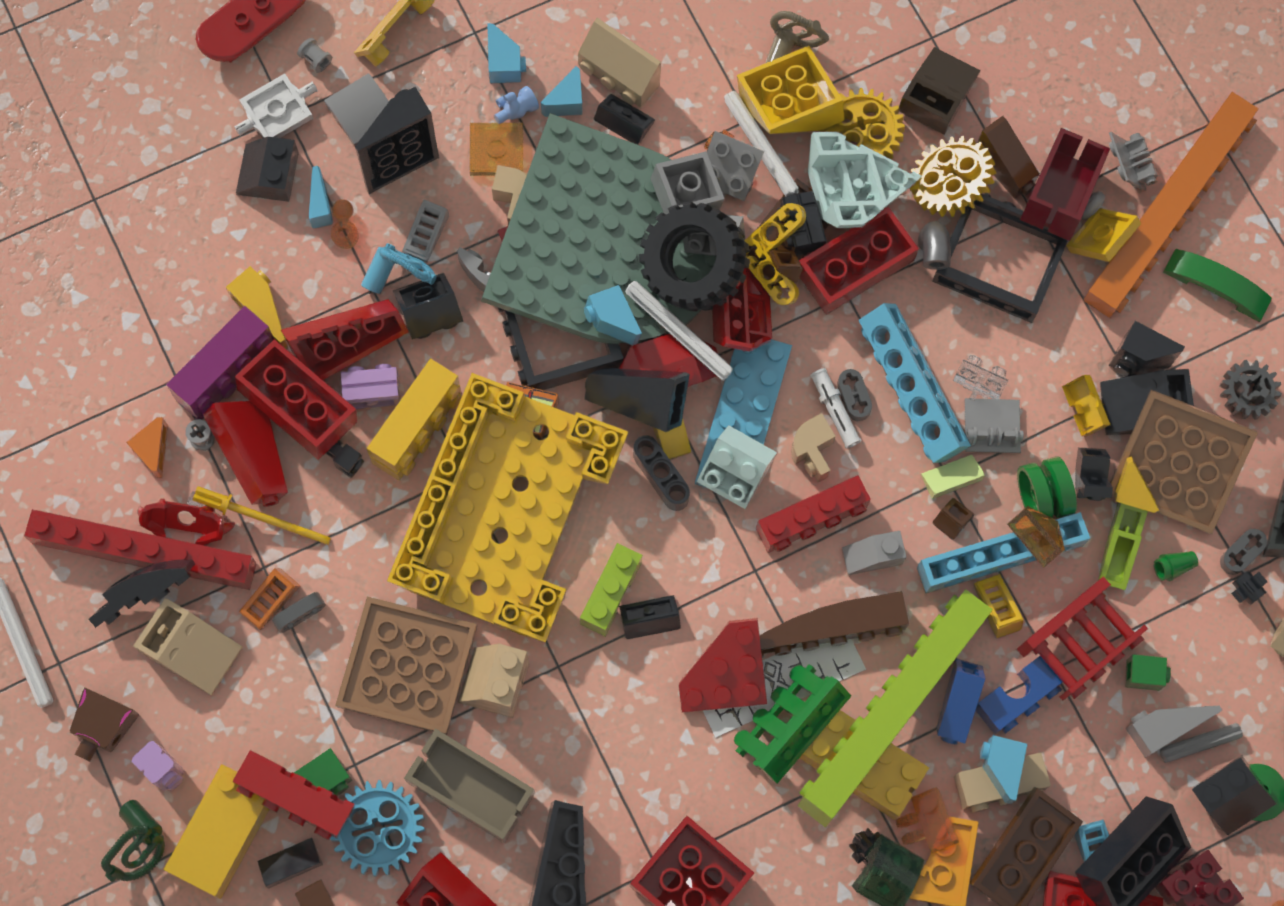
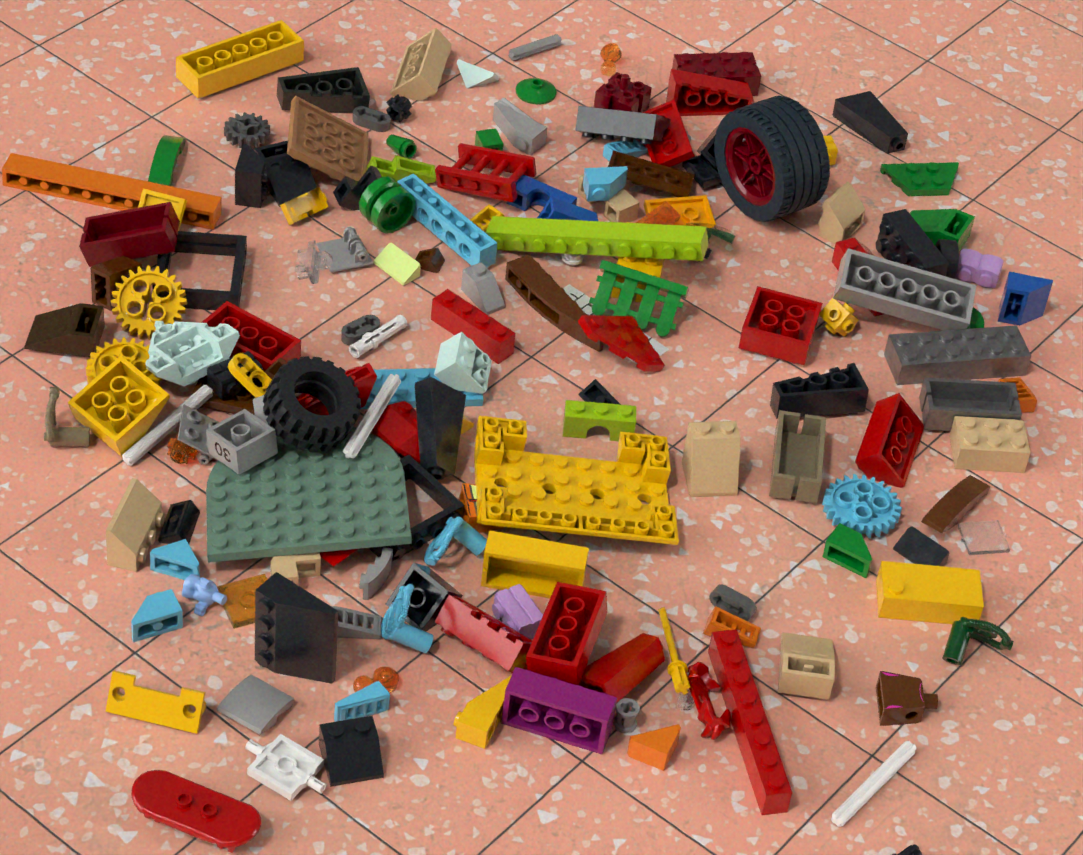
camera: 115 degrees left, 30 degrees down
black slope [88,560,195,628] -> none
lavender brick [131,741,185,791] -> none
red wedge [232,750,355,841] -> none
light grey bush [297,38,333,73] -> none
medium nougat plate [335,596,477,735] -> none
medium azure slope [584,285,642,345] -> none
black beam [633,435,690,511] -> none
tan brick [791,413,836,483] -> none
medium azure brick [859,303,971,463] -> none
flat silver cylinder [918,221,951,270] -> none
clear orange slope [1007,506,1065,568] -> none
light grey hinge [1109,132,1158,191] -> none
yellow slope [1114,456,1159,513] -> none
black slope [1192,755,1277,835] -> none
none -> medium azure piece [424,517,487,566]

